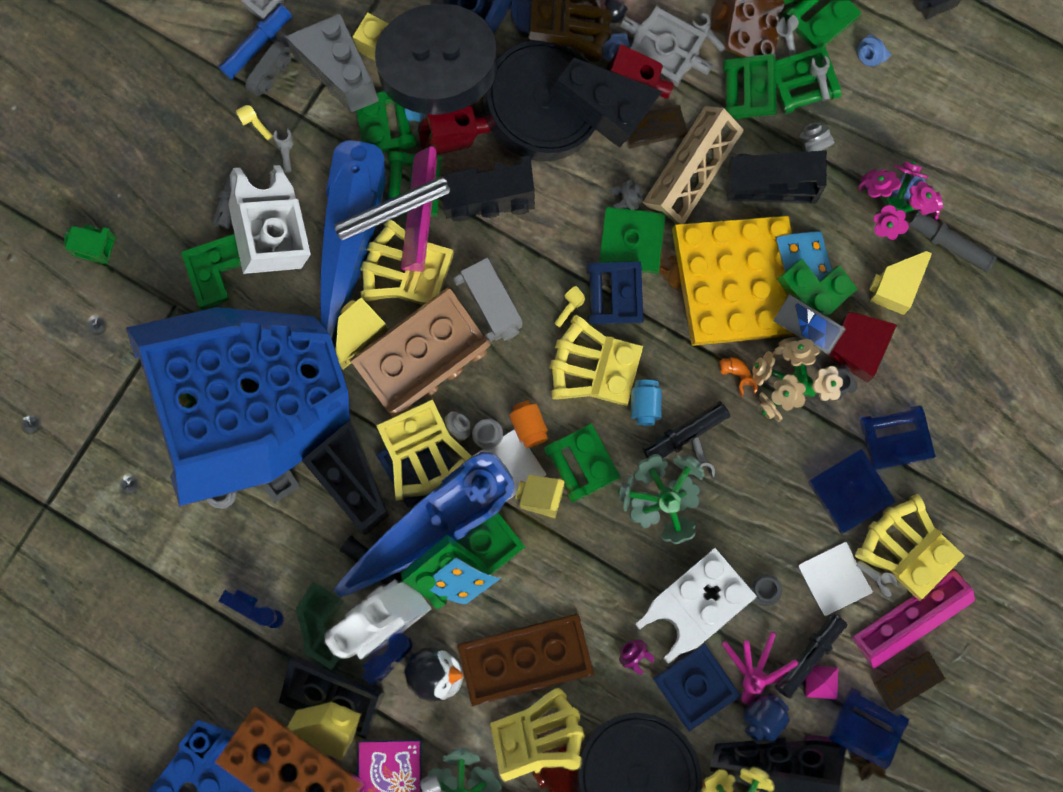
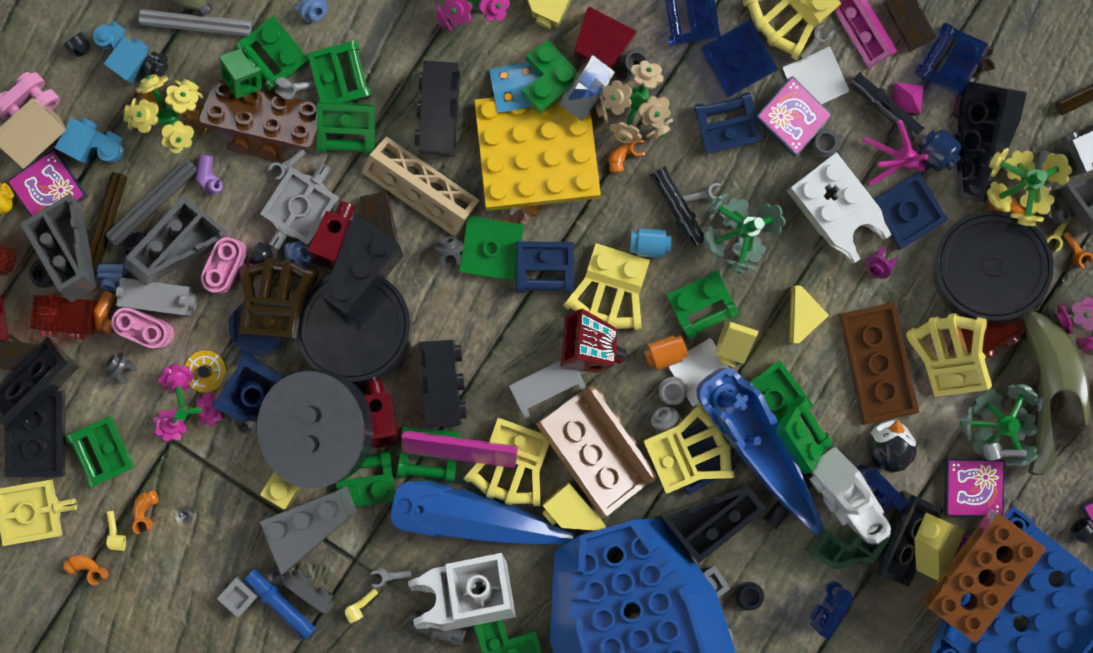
camera: 90 degrees left, 10 degrees up
axle [334,176,450,240] -> none
dark azure sticker [430,558,501,604] -> none
light yellow hand [554,286,585,328] -> none
light grey plate [800,122,834,152] -> none
light grey hand [810,56,830,101] -> none
none -> dark red torso [560,308,626,373]
none -> dark blue plate [694,92,762,155]
none -> black plate [735,581,764,611]
none -> tile [754,76,832,157]
none -> light yellow slope [789,286,829,343]

